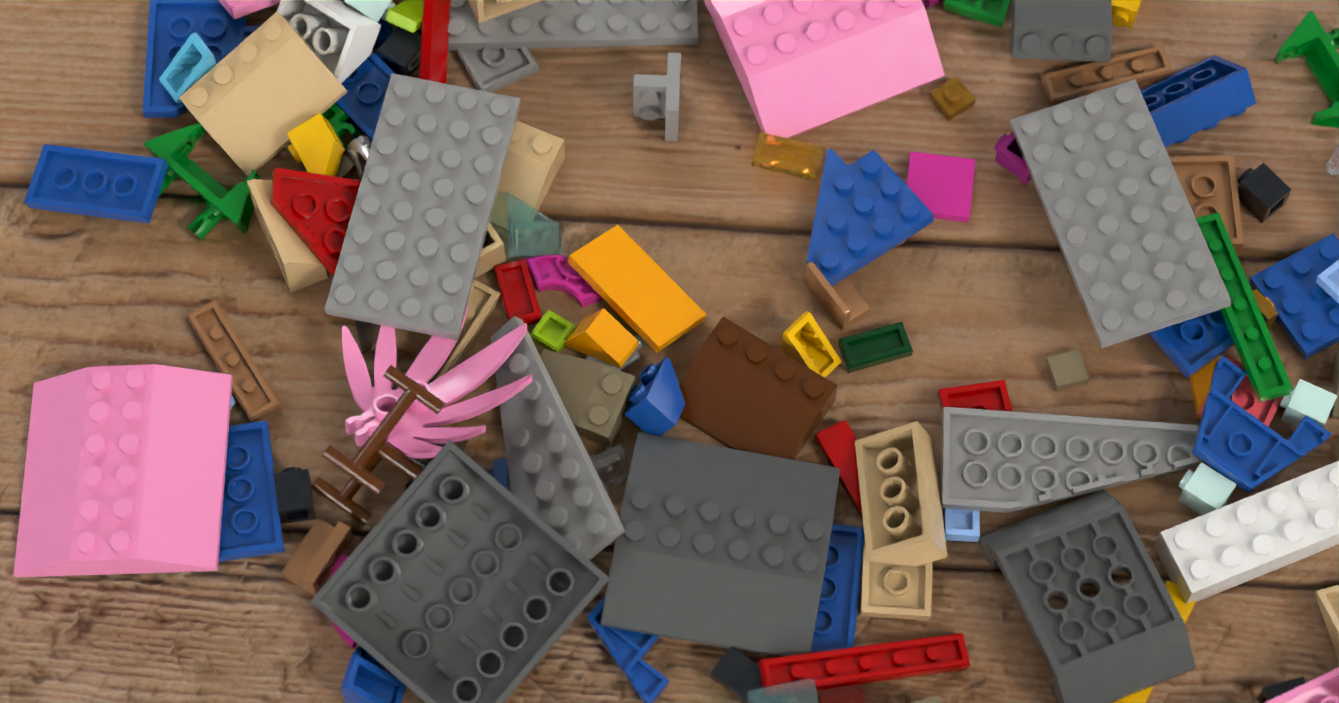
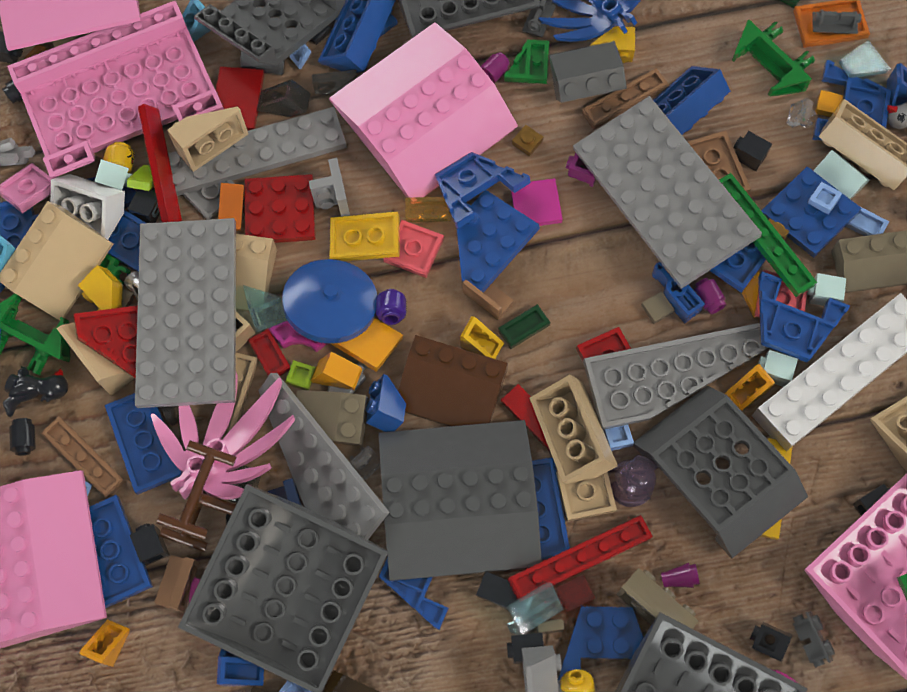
camera: 10 degrees left, 5 degrees up
none -> black animal [3,366,69,417]
none -> black brick [9,418,36,456]
none -> light orange slope [79,619,130,667]
none -> blue plate [105,393,182,495]
none -> orange tile [218,183,244,231]
none -> red plate [245,174,316,243]
none -> blue dish [282,259,377,343]
none -> yellow tile [330,212,400,261]
none -> dark purple head [376,289,407,325]
none -> coral tile [383,220,444,278]
none -> blue wing [435,152,531,229]
none -> helmet [611,455,658,507]
none -> blue piece [652,262,705,324]
none -> magenta brick [694,278,727,315]
none -> light orange slope [724,364,775,411]

